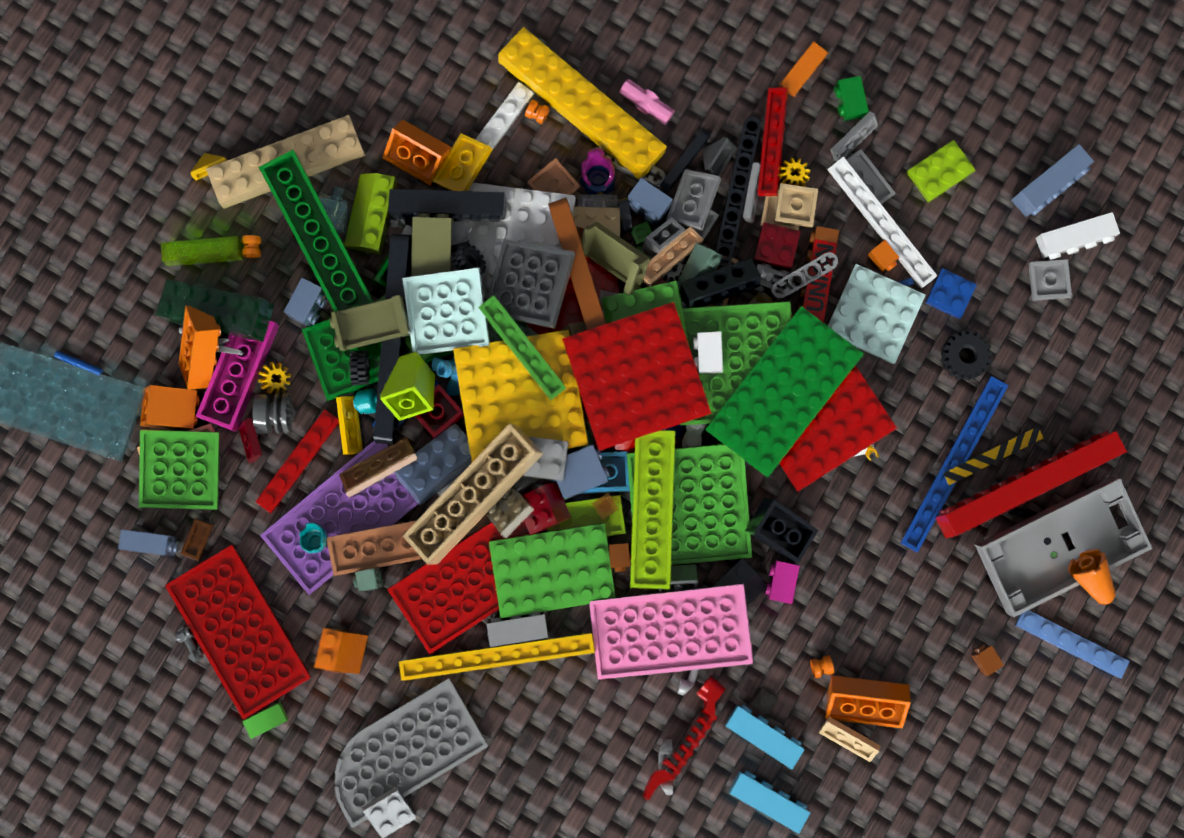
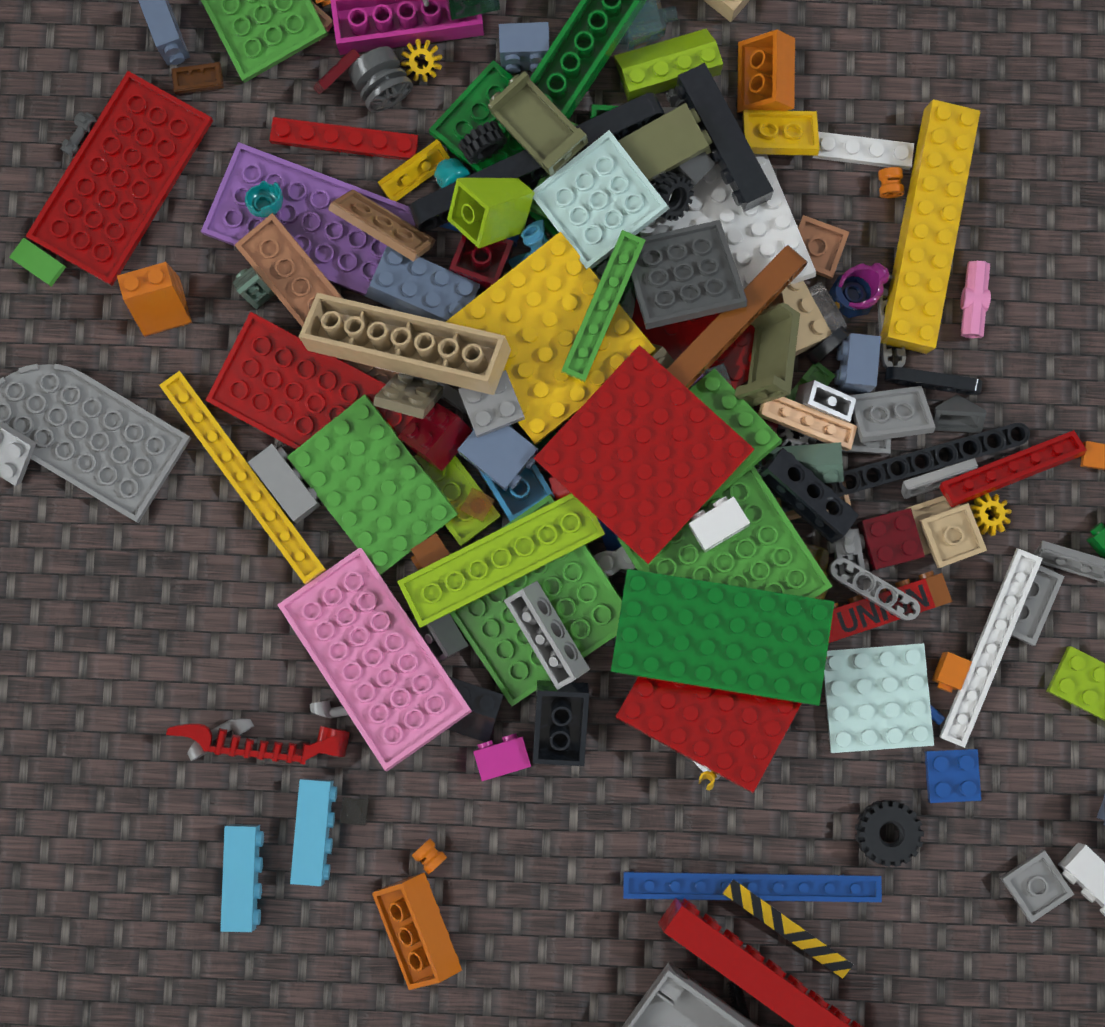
camera: 65 degrees right, 0 degrees up
tan plate [819,717,881,762] -> none
none -> light grey brick [504,581,590,690]

